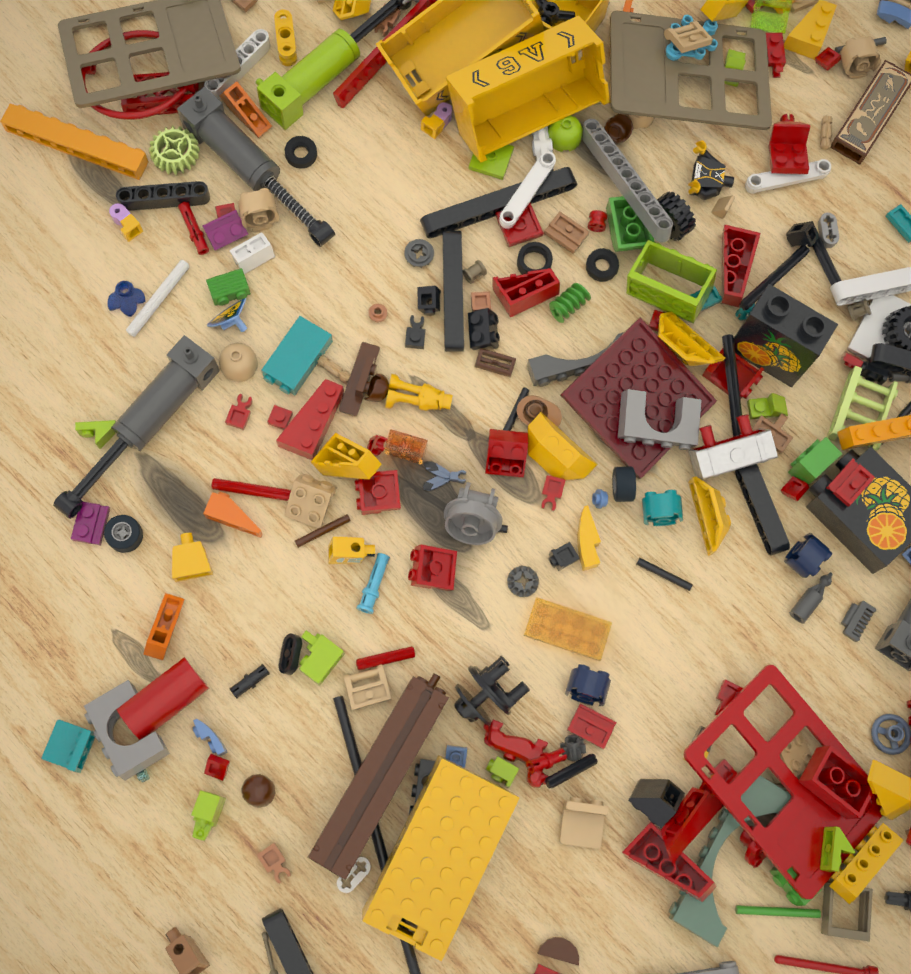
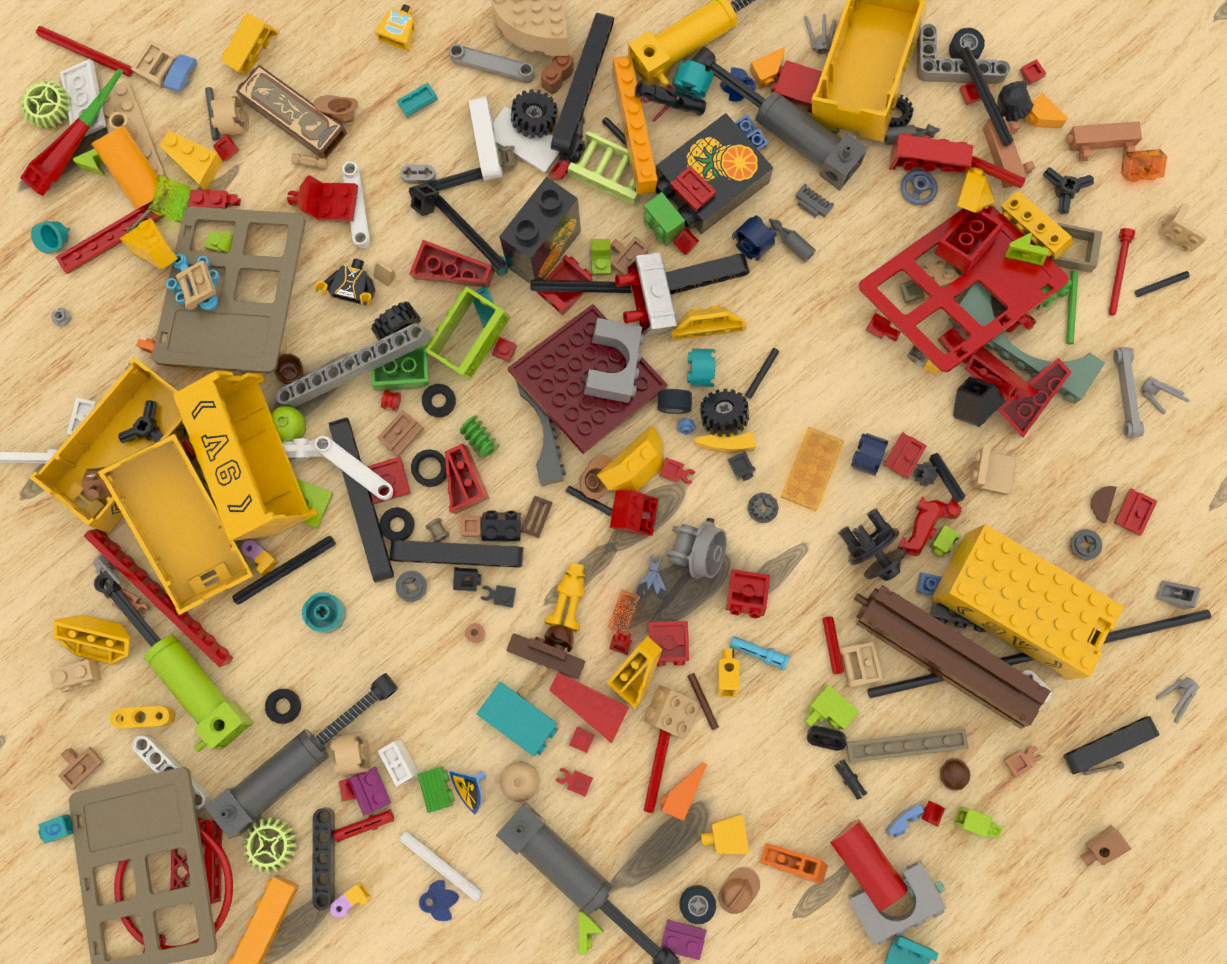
camera: 75 degrees left, 5 degrees up
orange slope [219,81,272,138] -> none
red pin [526,748,567,774] -> none
yellow wedge [658,311,725,366] -> none
none -> black axle [232,536,336,605]
none -> teal brick [302,592,346,633]
none -> medium nougat piece [314,95,358,123]
none -> black tyre [380,507,415,541]
none -> black bush [700,389,749,437]
none -> medium nougat piece [718,867,760,914]
none -> dark tan plate [846,729,969,763]
none -> olive plate [899,280,924,303]
none -> dark grey gear [1070,529,1102,560]

